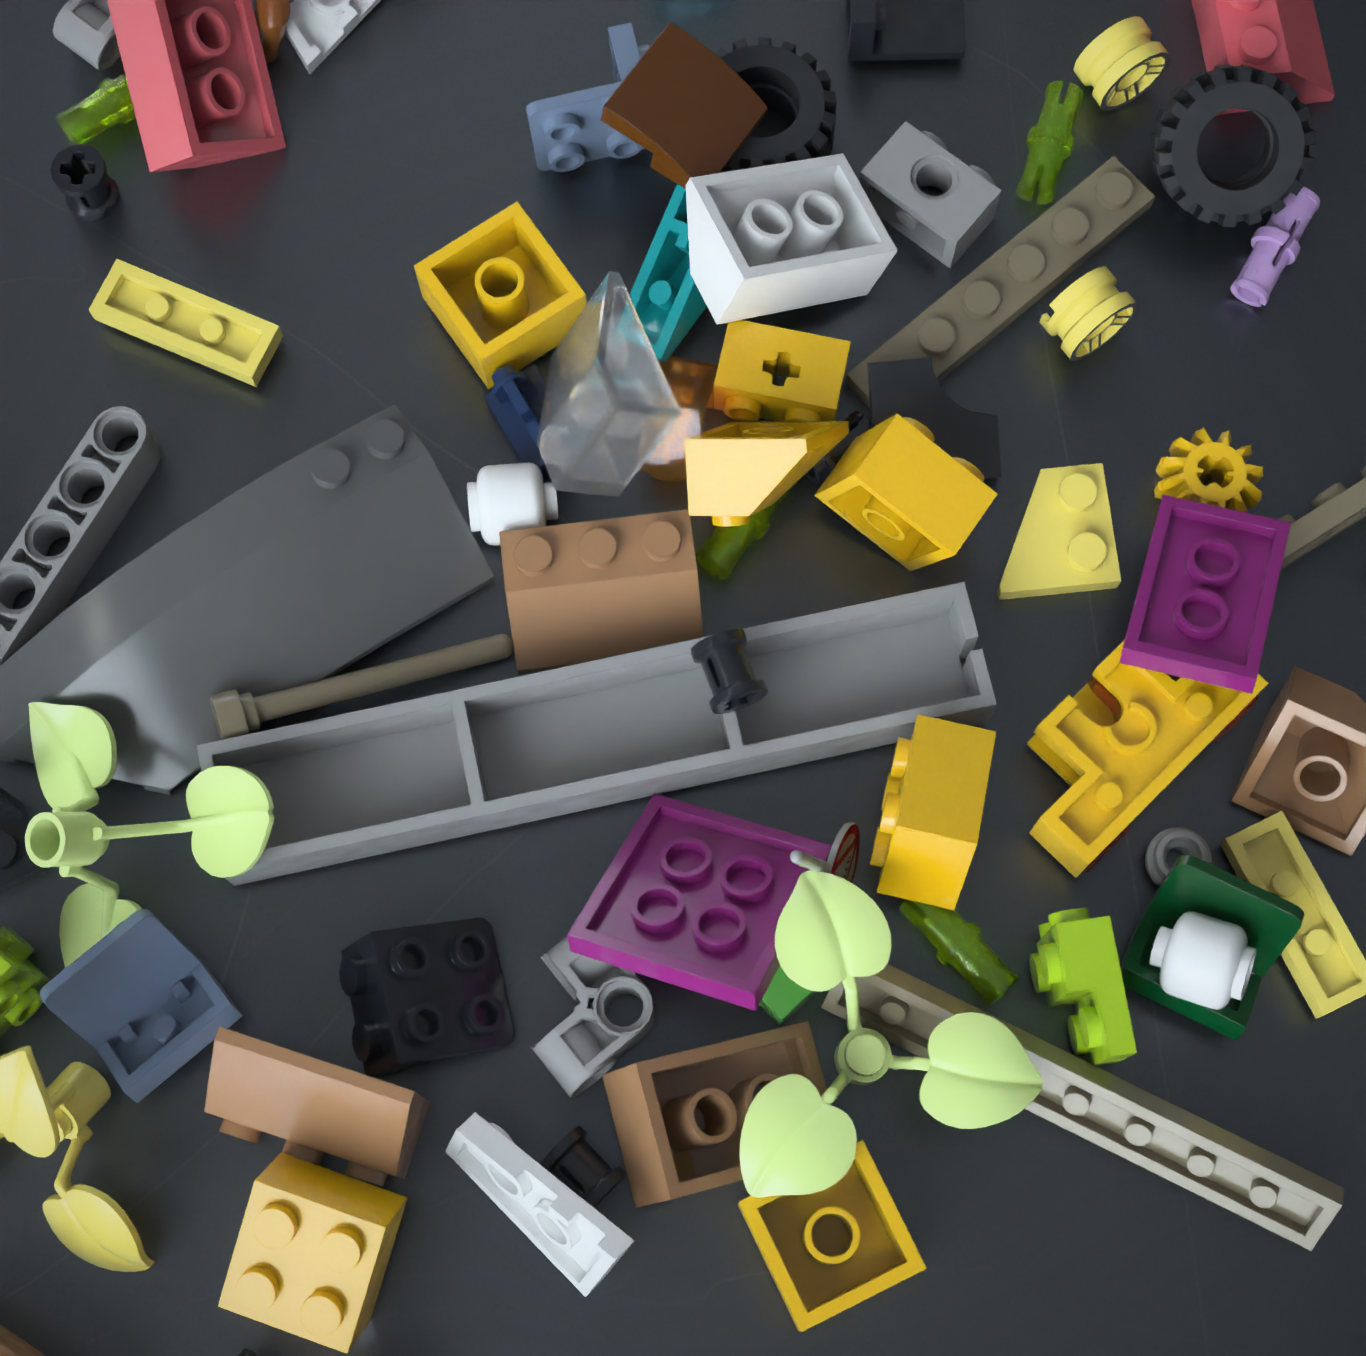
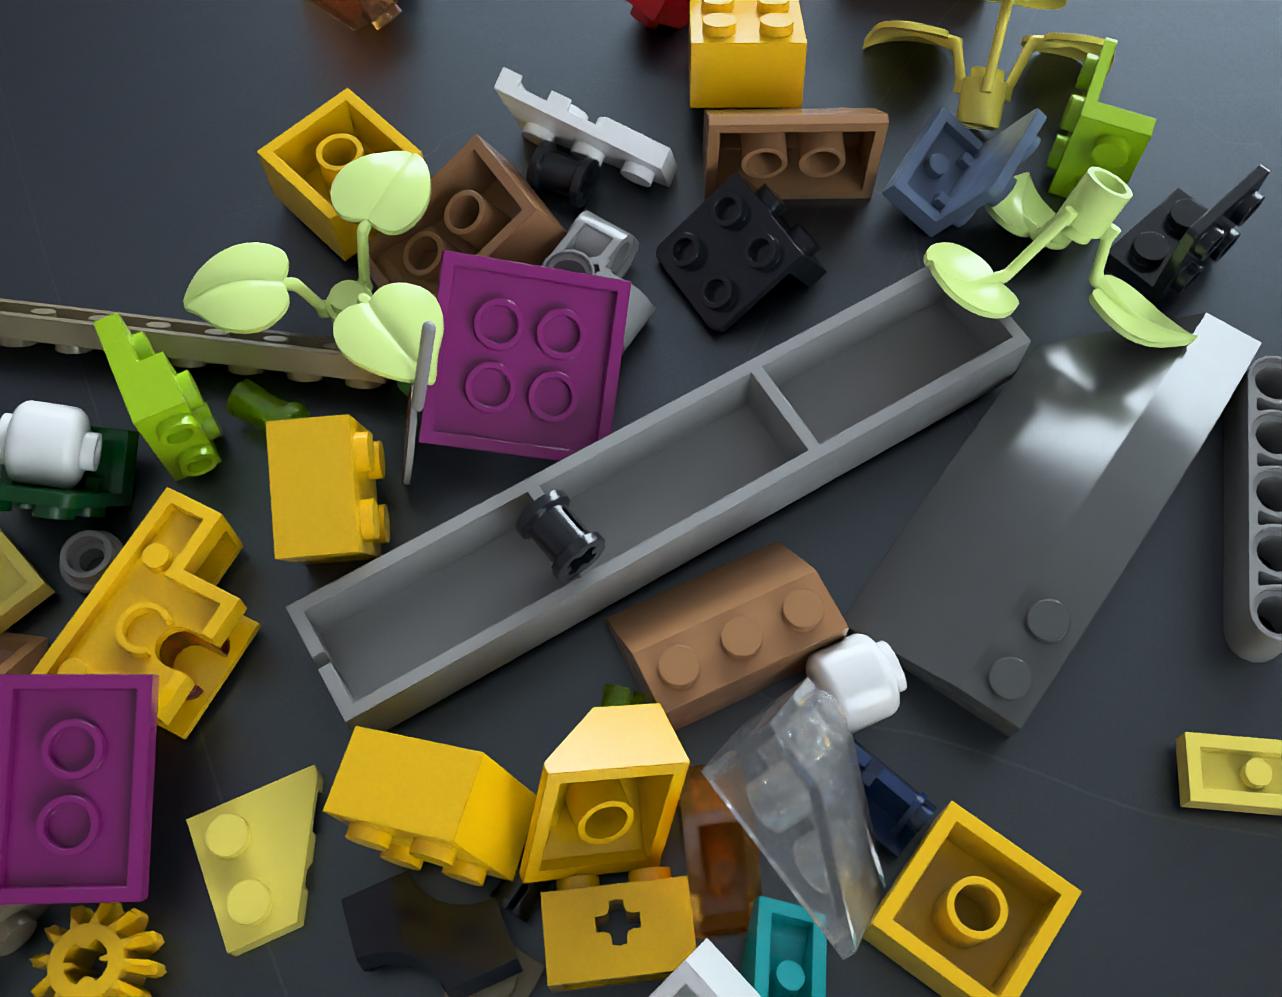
camera: 160 degrees right, 10 degrees down
dark tan piece [210,634,514,740] -> none

